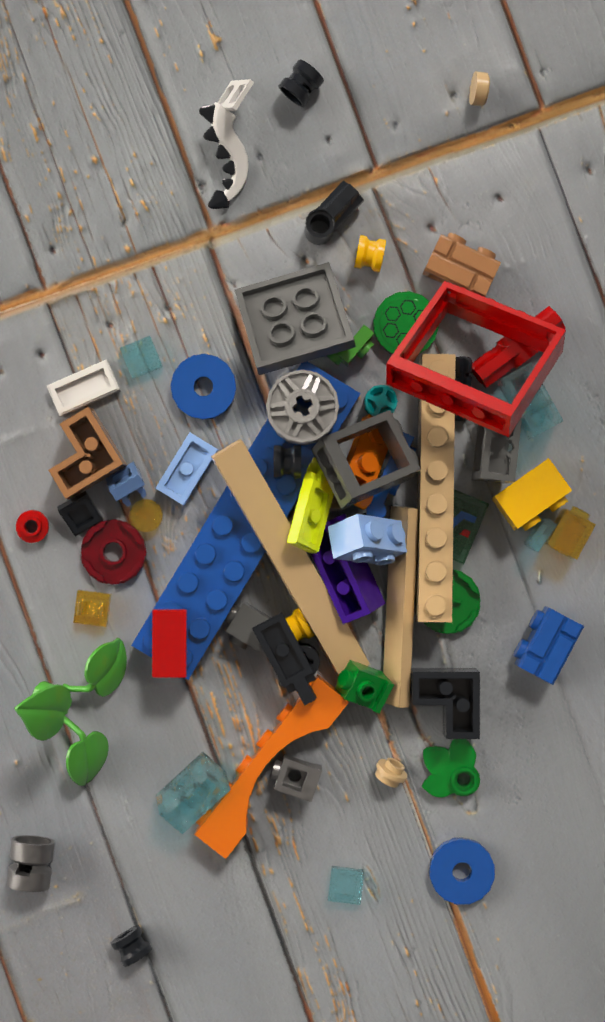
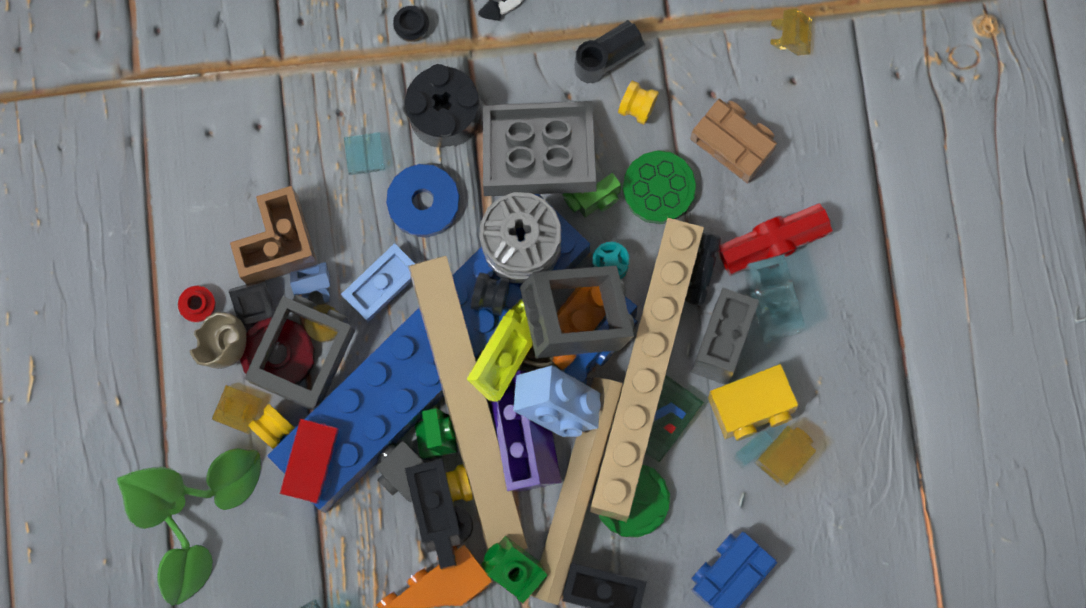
camera: 20 degrees right, 10 degrees down
white tile [47,359,121,417] -> none
red window [386,281,566,438] -> none
none -> dark tan hair [190,312,246,369]
none -> dark grey window [244,295,355,410]
none -> yellow wheel [248,403,295,449]
none -> black plate [393,6,429,42]
none -> black brick [405,64,481,148]
none -> green bracket [415,408,457,460]
none -> clear yellow tile [770,8,812,56]

